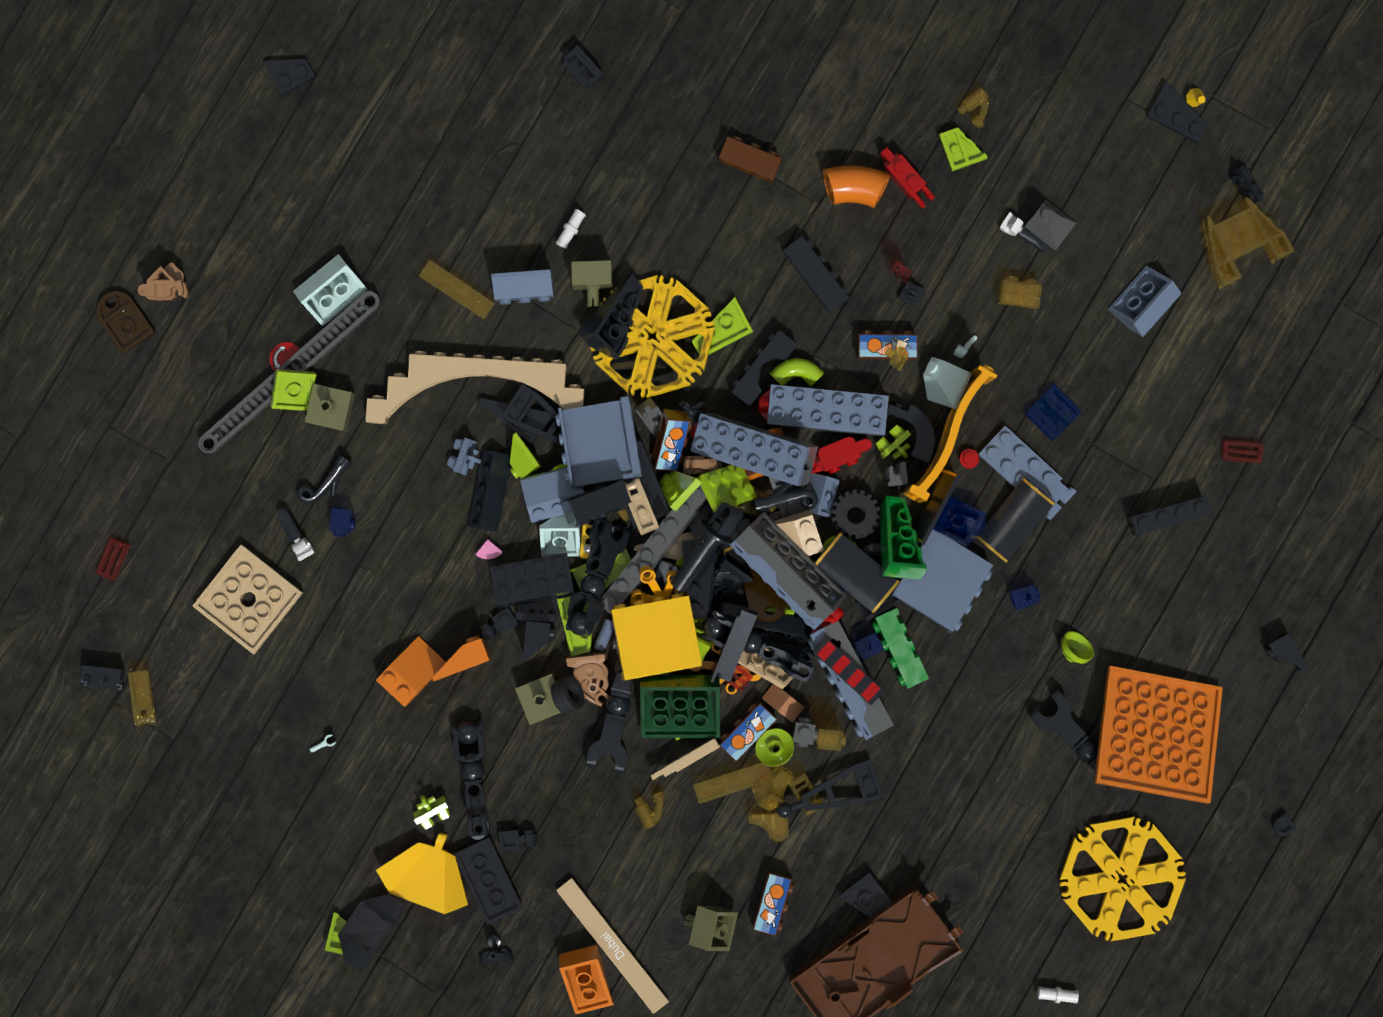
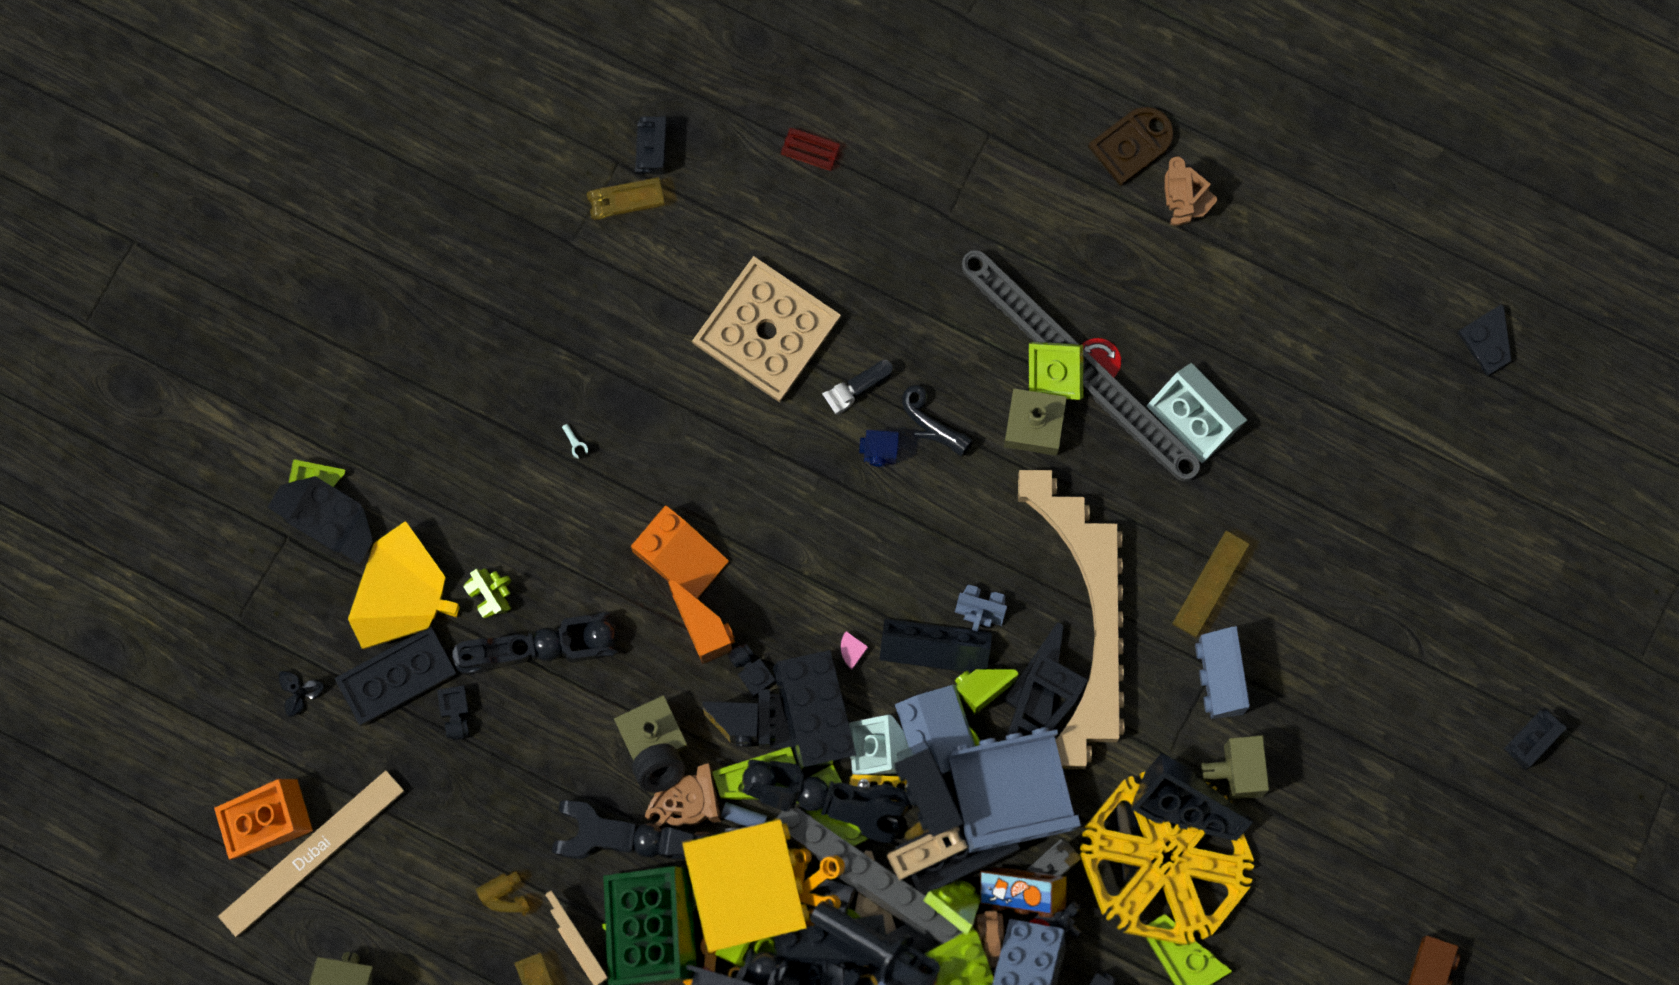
camera: 85 degrees right, 10 degrees down
white pin [556,209,586,249] -> none

